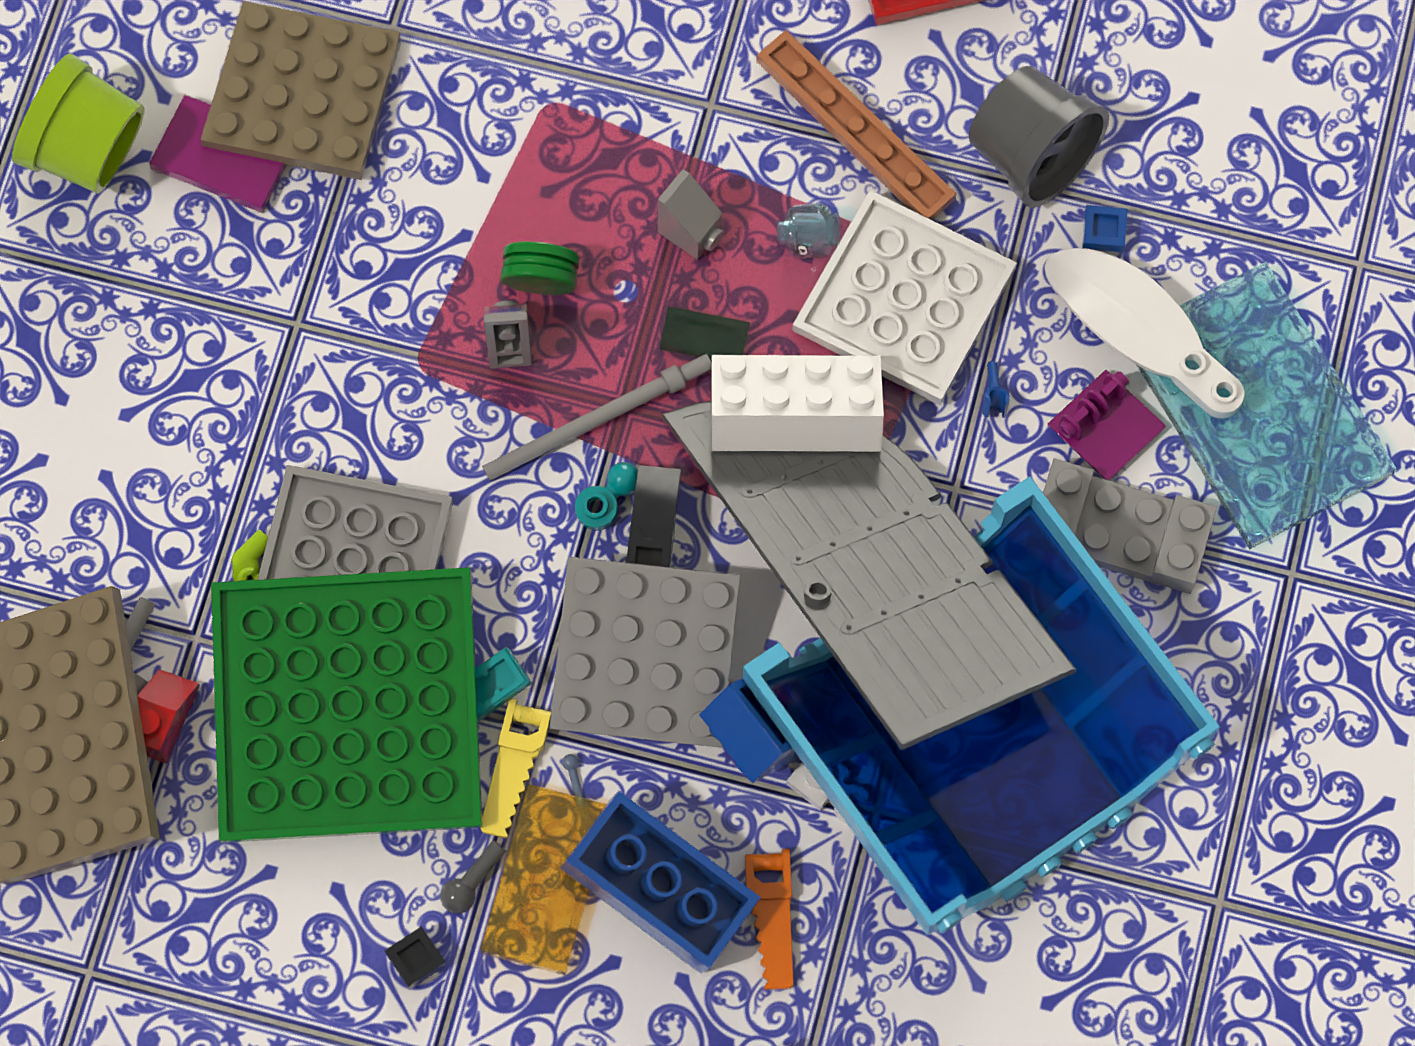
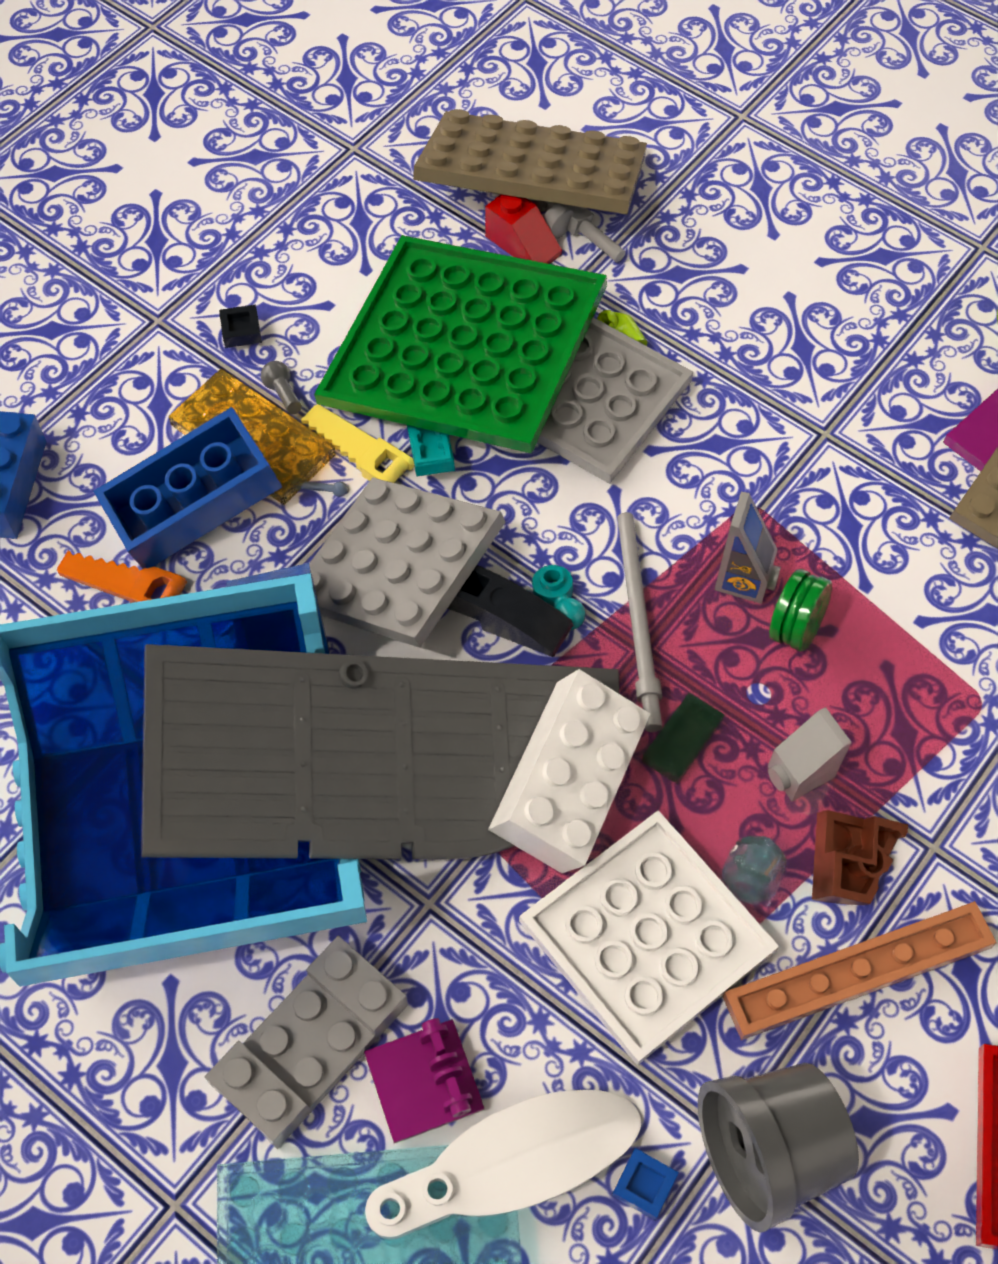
camera: 115 degrees right, 10 degrees down
blue hand [982,361,1010,418] -> none
none -> copper slope [812,810,908,905]

